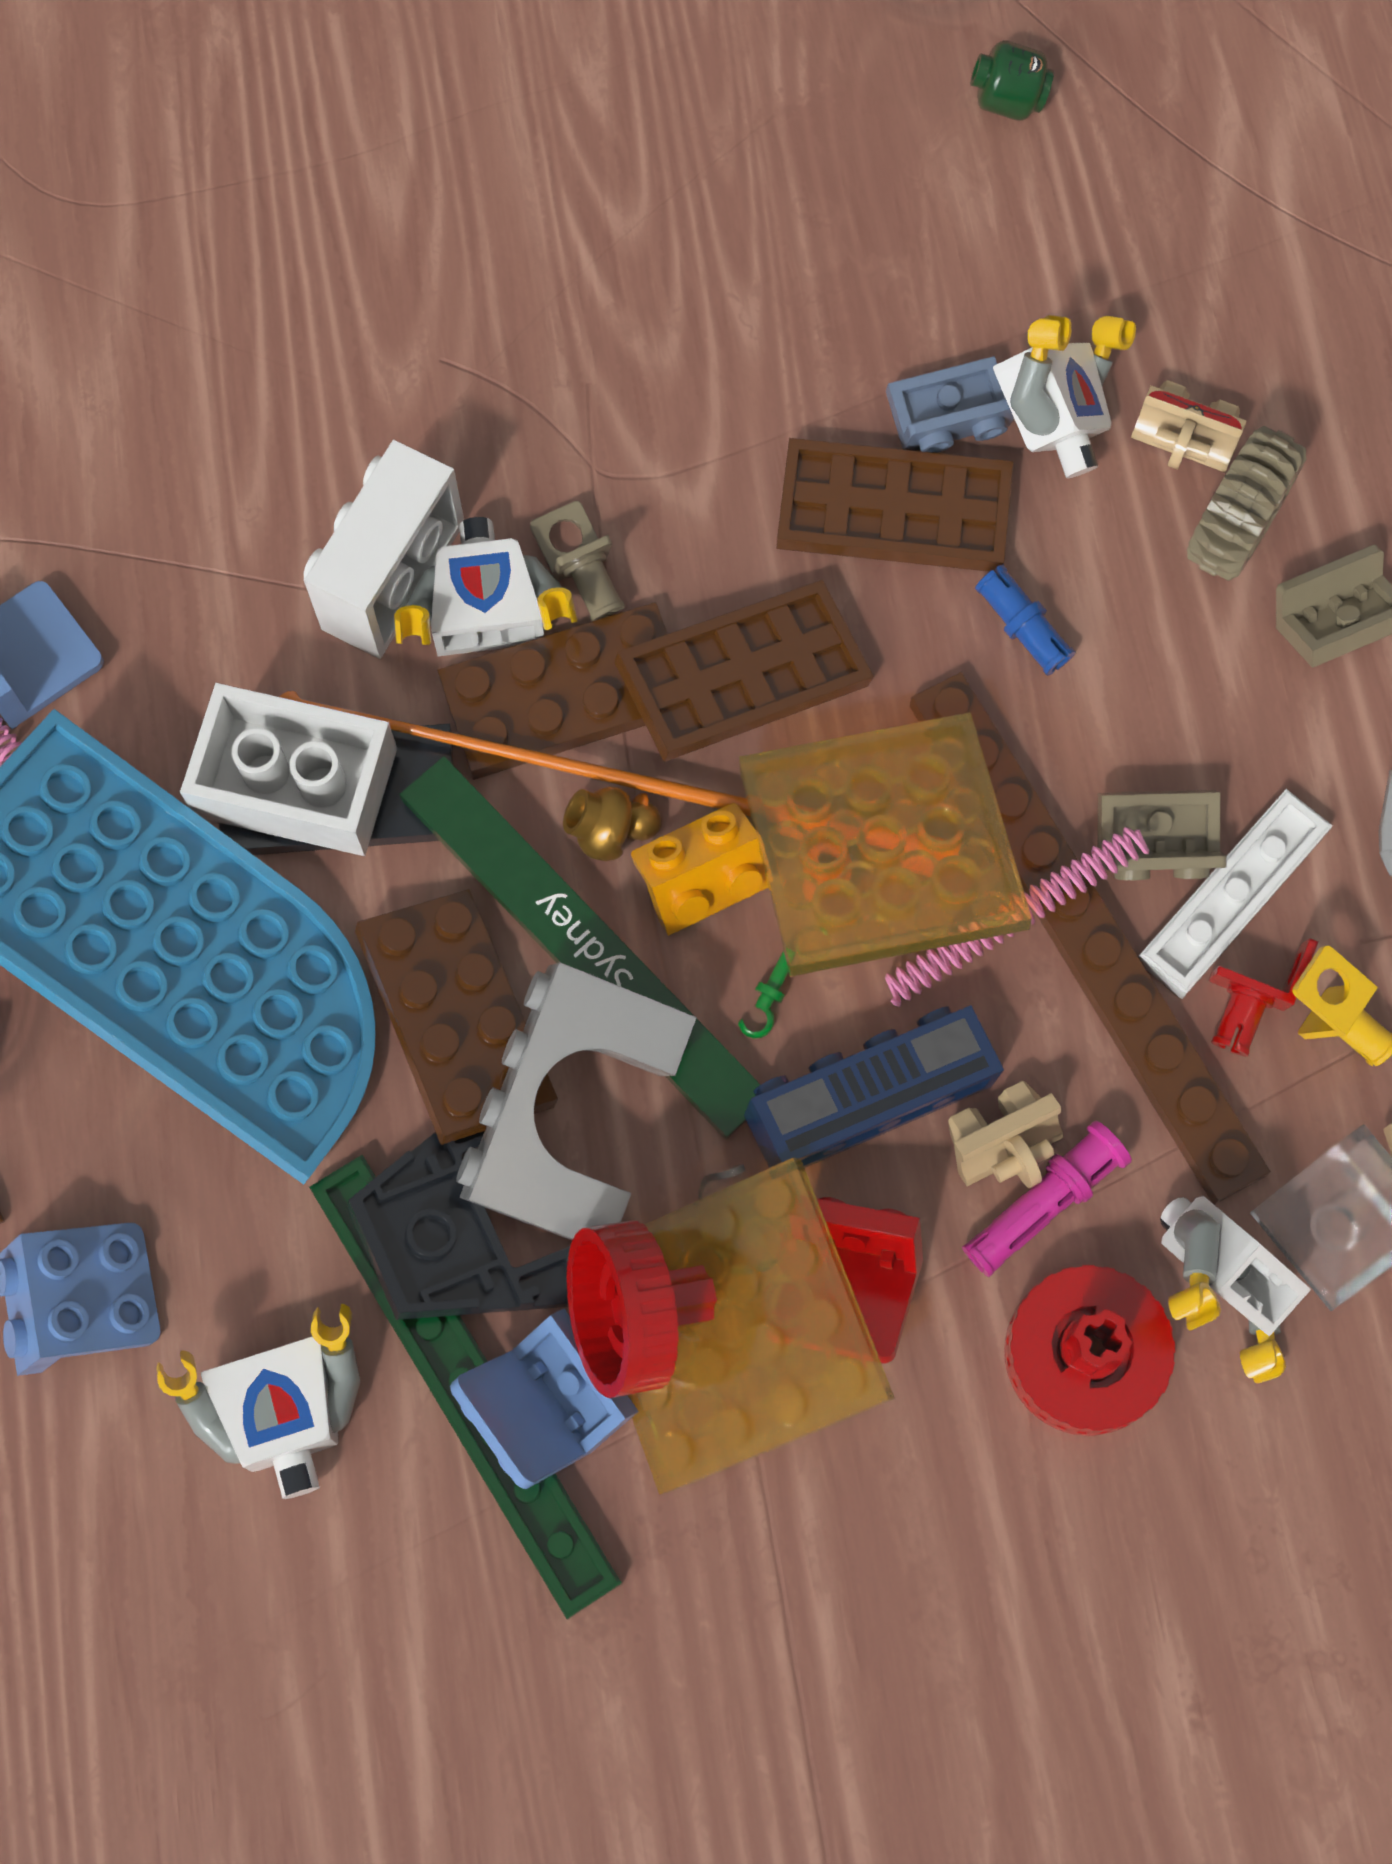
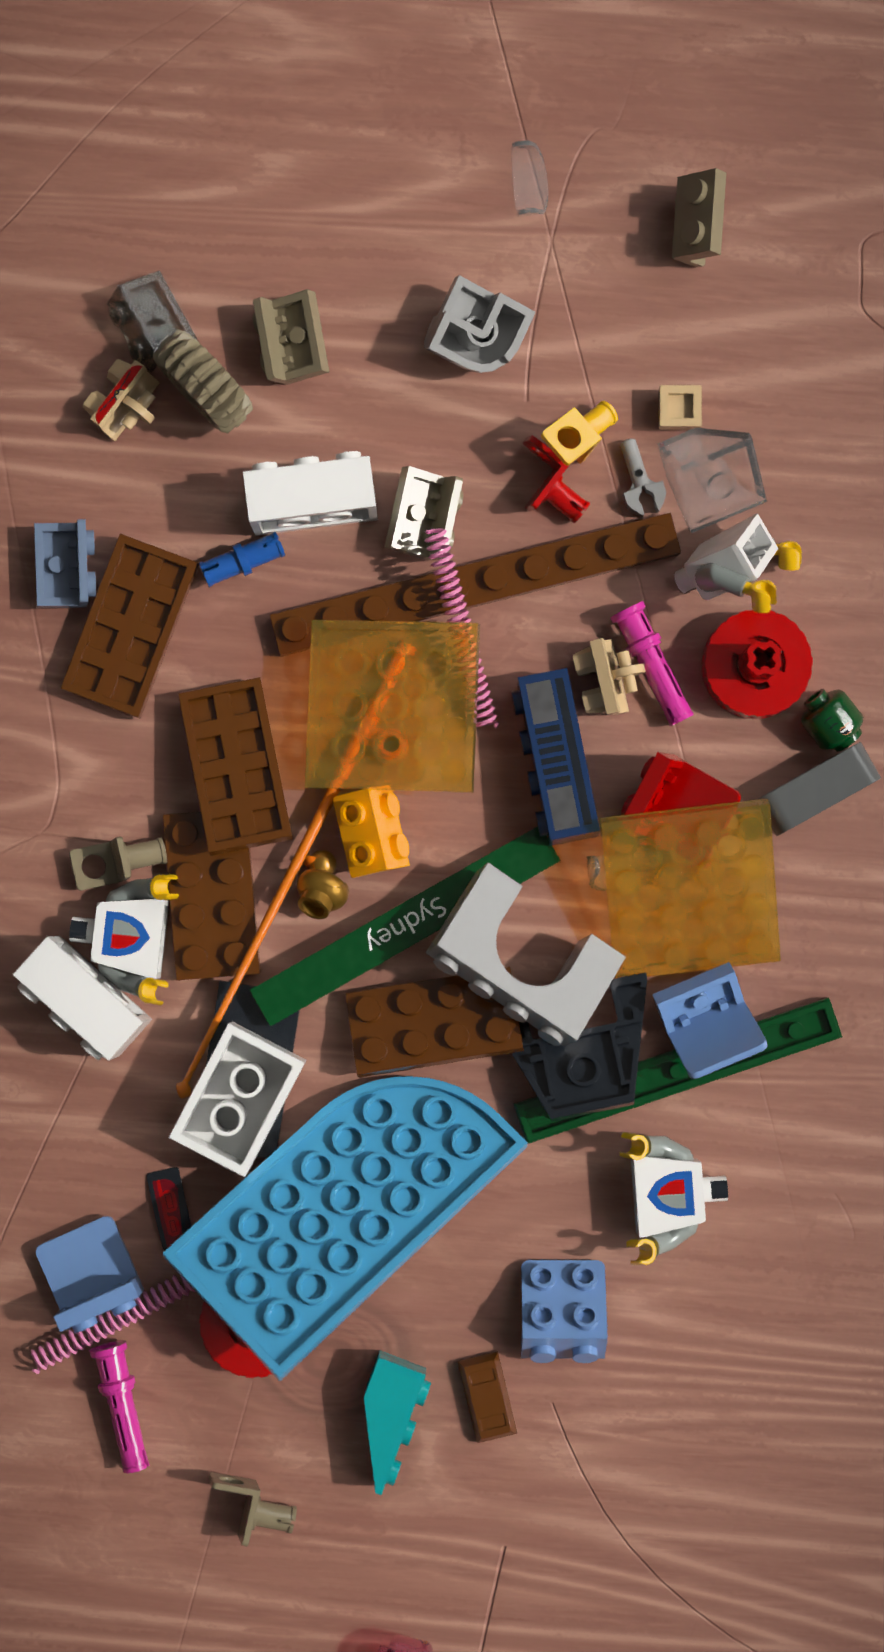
camera: 80 degrees left, 15 degrees up
red piece [567,1220,717,1398] -> none
green hand [738,951,796,1039] -> none
torso [993,315,1136,478] -> none
white tile [1138,789,1333,999] -> none
none -> clear smoke bracket [107,270,199,373]
none -> sticker [147,1167,192,1251]
none -> white brick [243,451,378,536]
none -> light grey bar [620,438,667,518]
none -> dark grey beam [756,742,881,836]
none -> dark green head [801,689,864,752]

